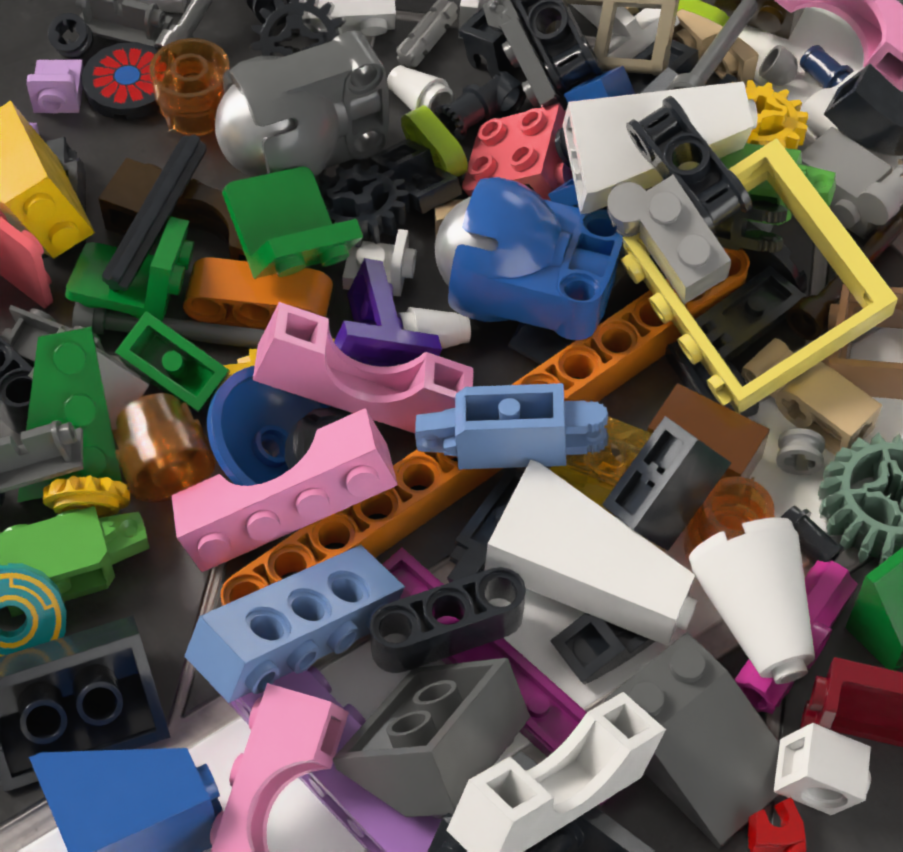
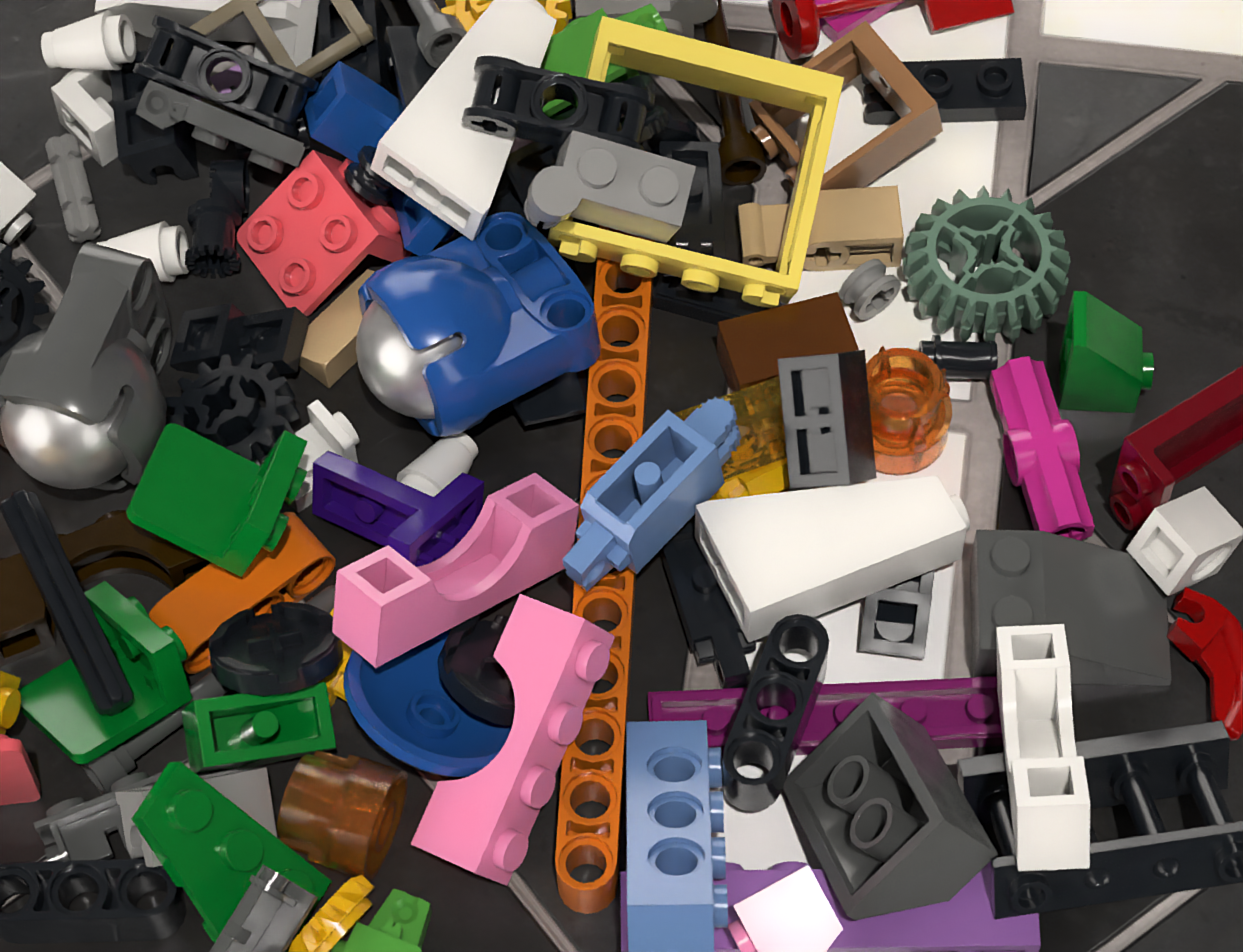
camera: 45 degrees left, 5 degrees up
lime beam [401,105,468,177] -> none
white cone [689,517,815,684] -> none
none -> black tile [209,602,343,696]

